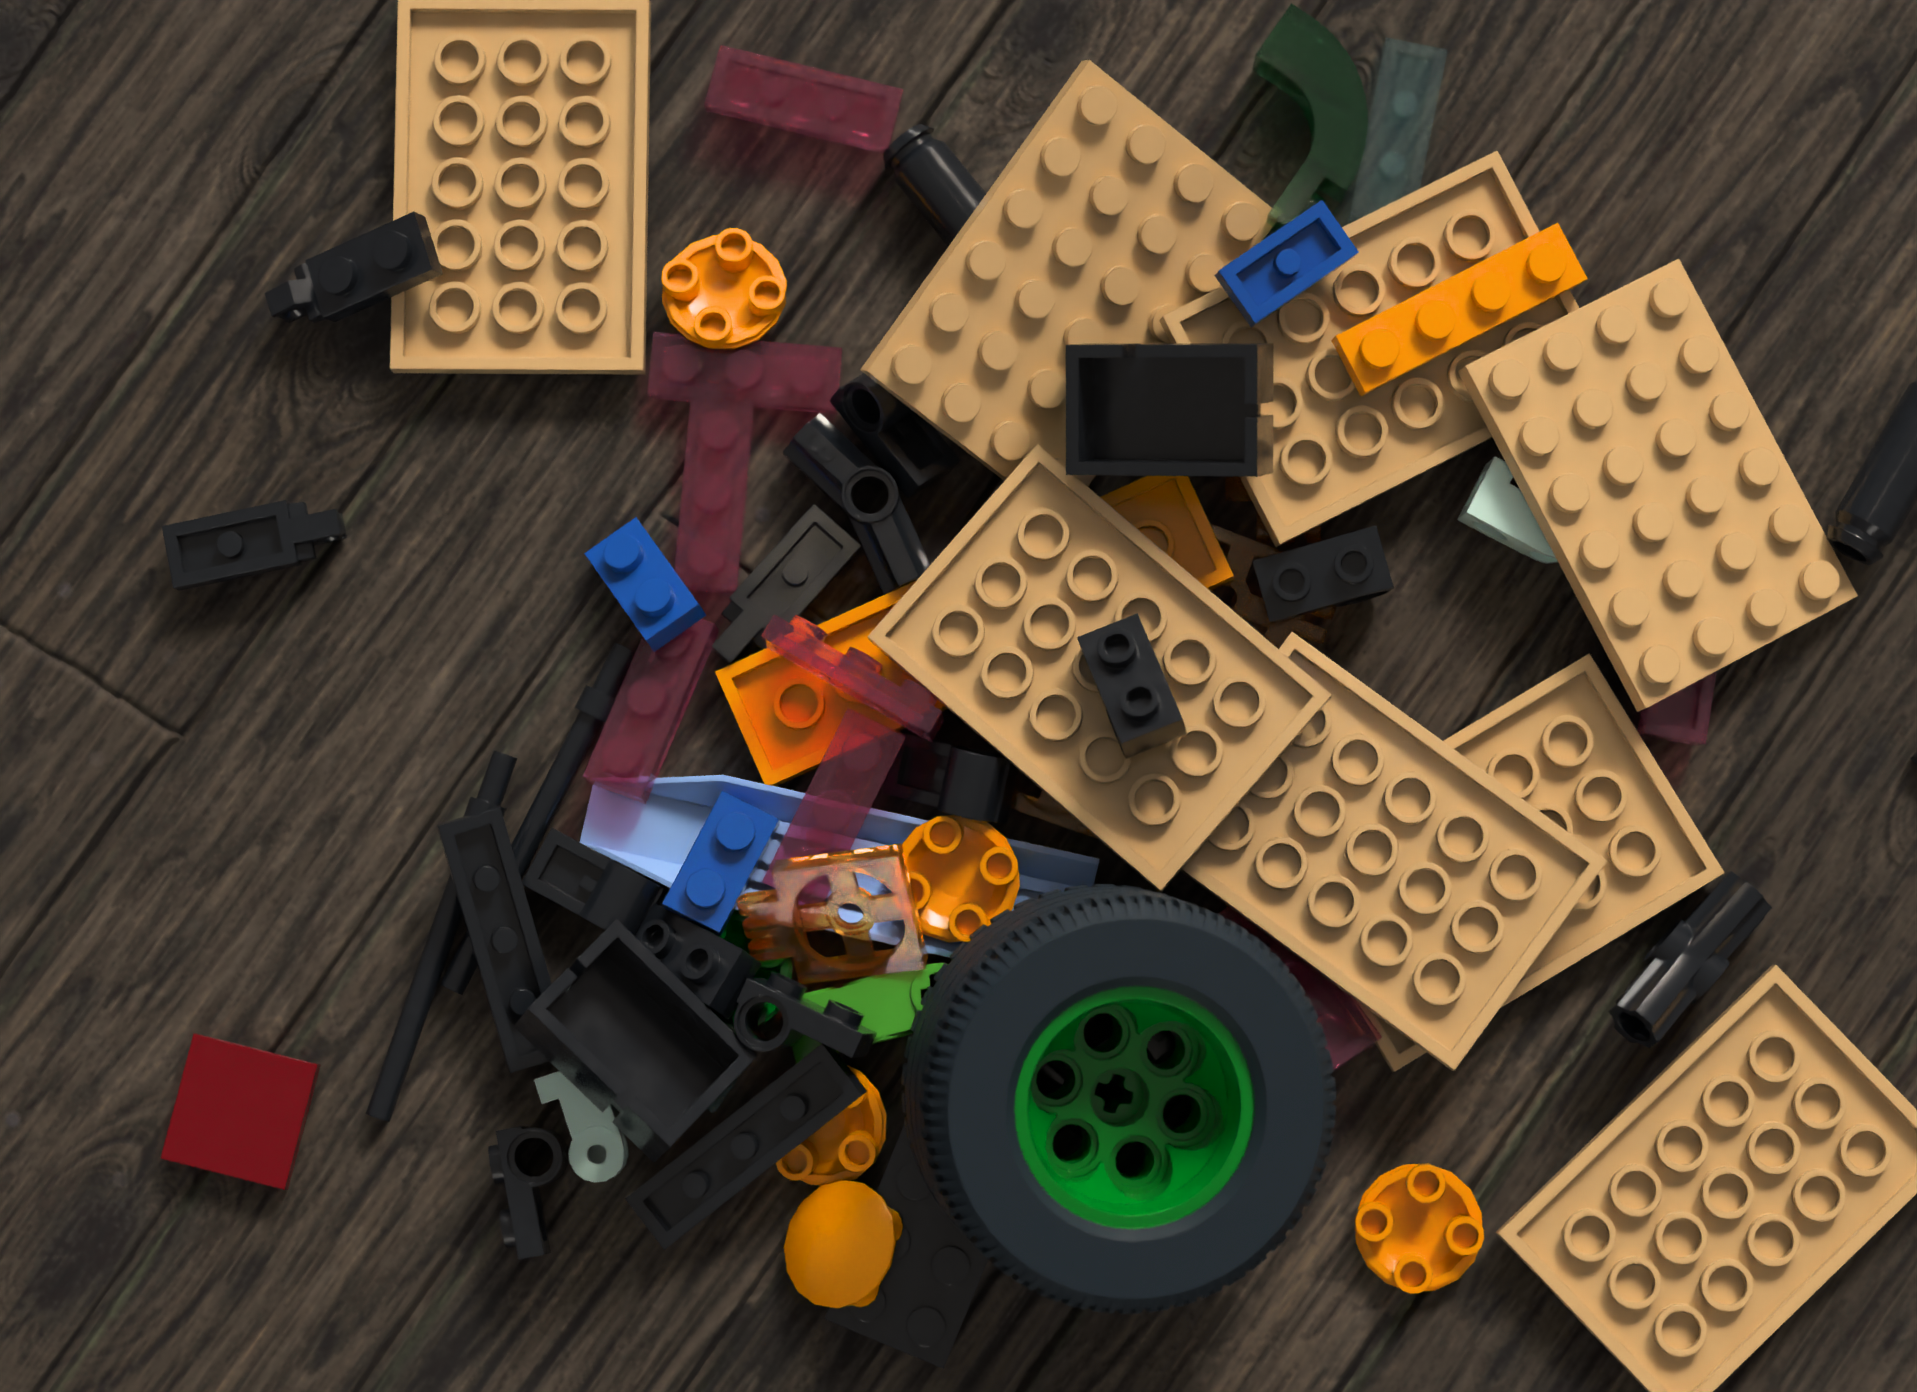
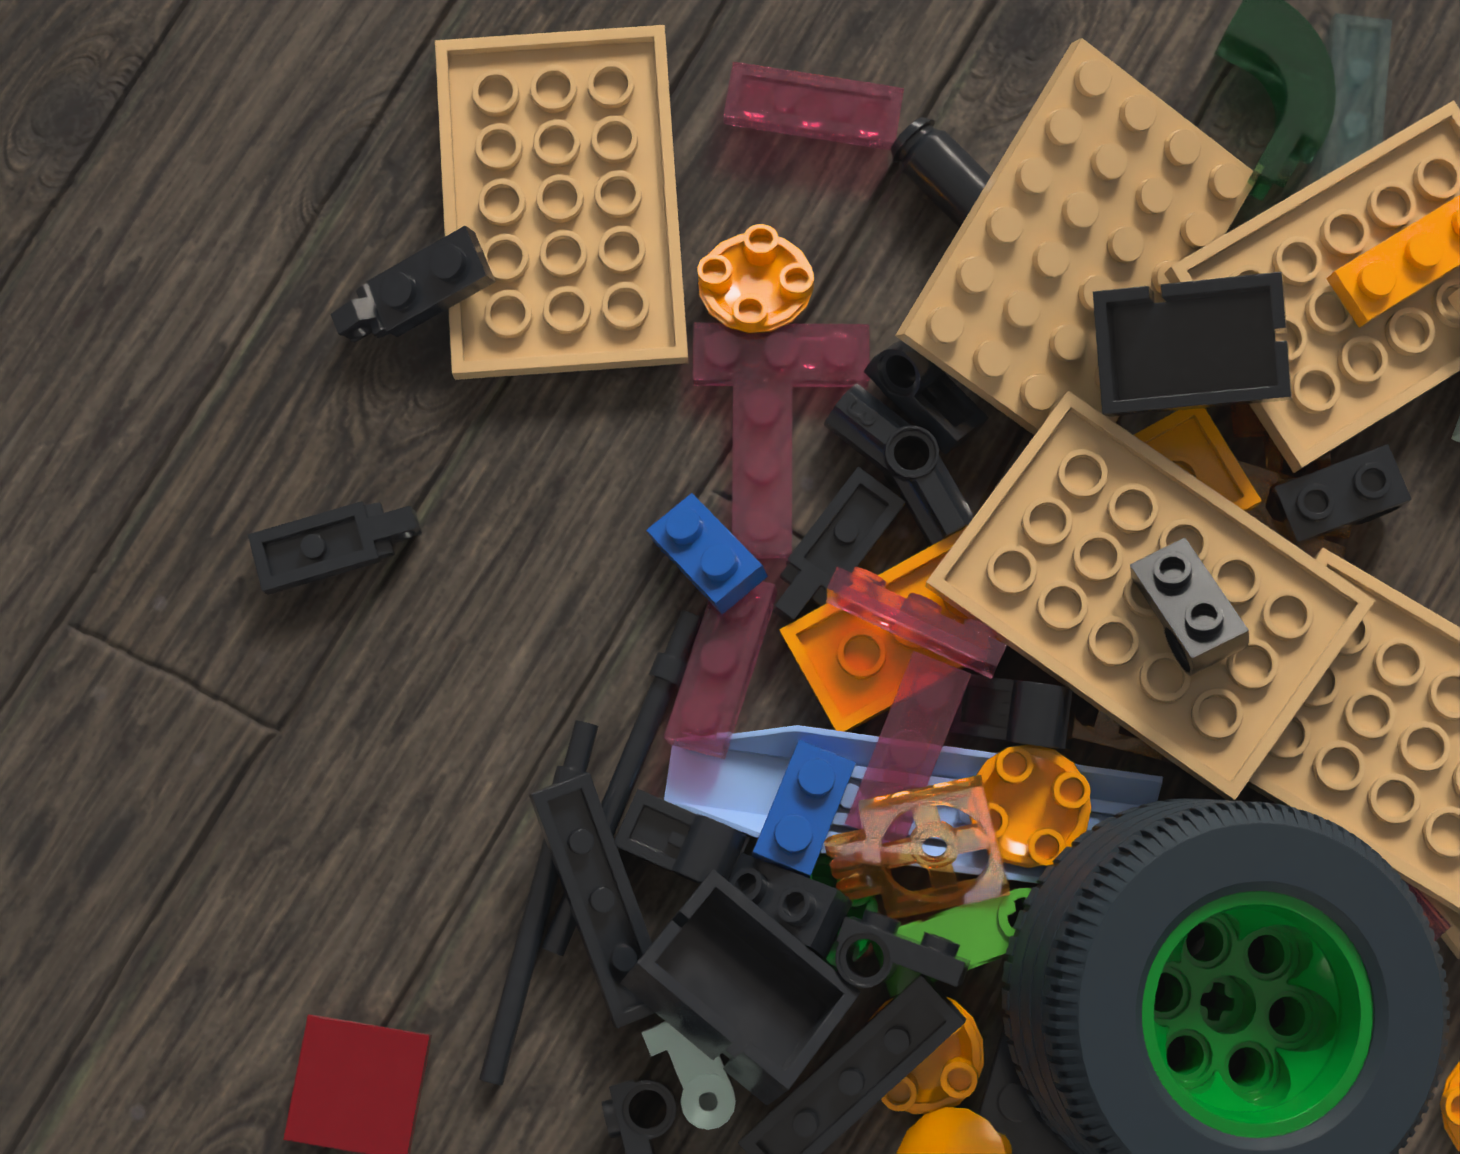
camera: 10 degrees left, 5 degrees down
blue plate [1214,200,1359,328] -> none

